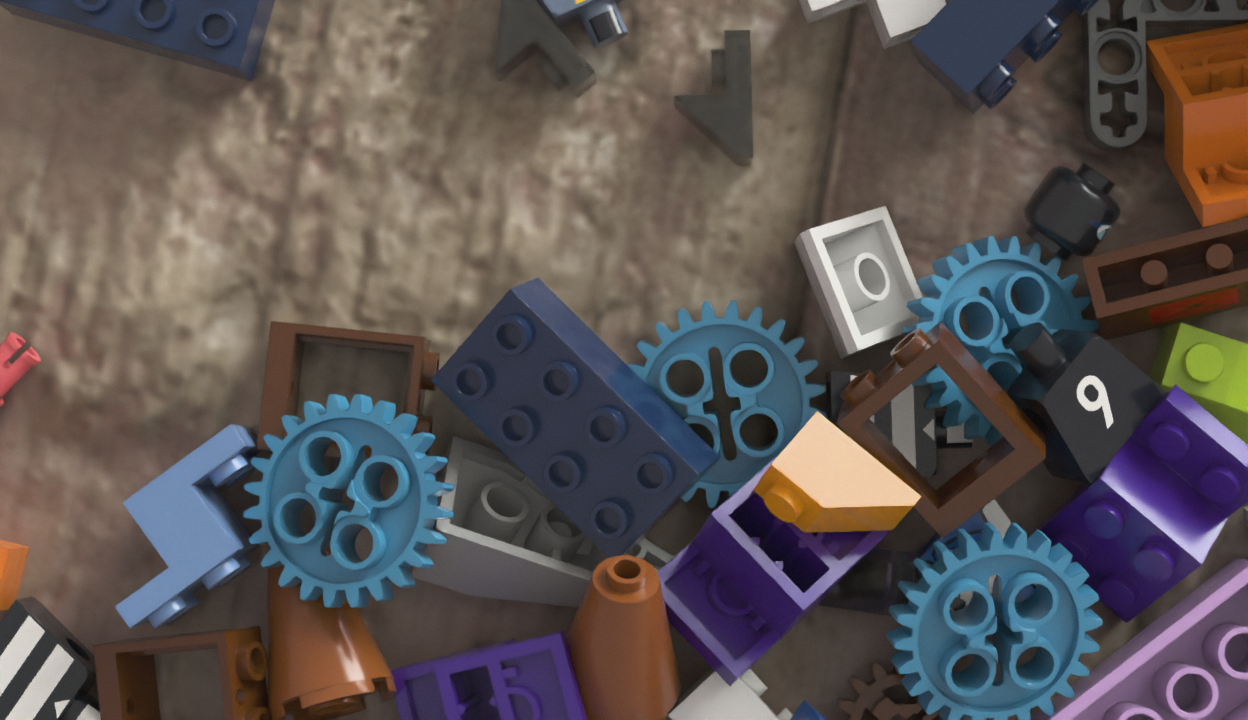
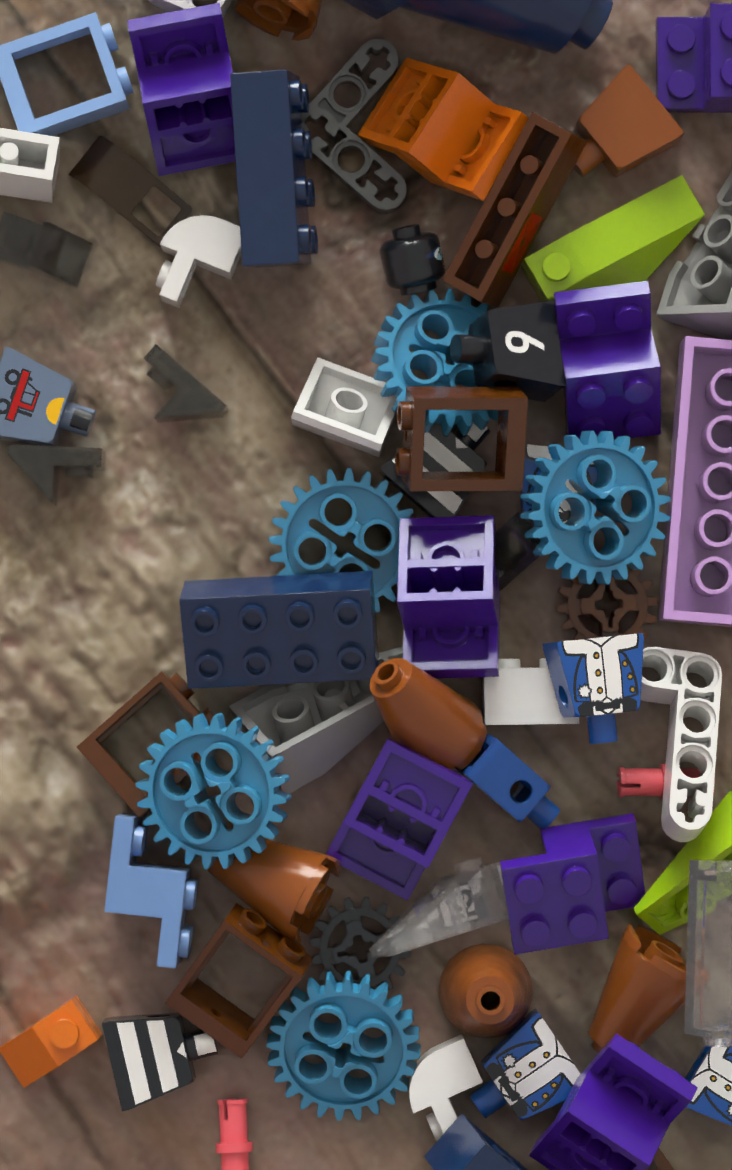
camera: 60 degrees left, 0 degrees up
slope [753,411,921,533] -> none

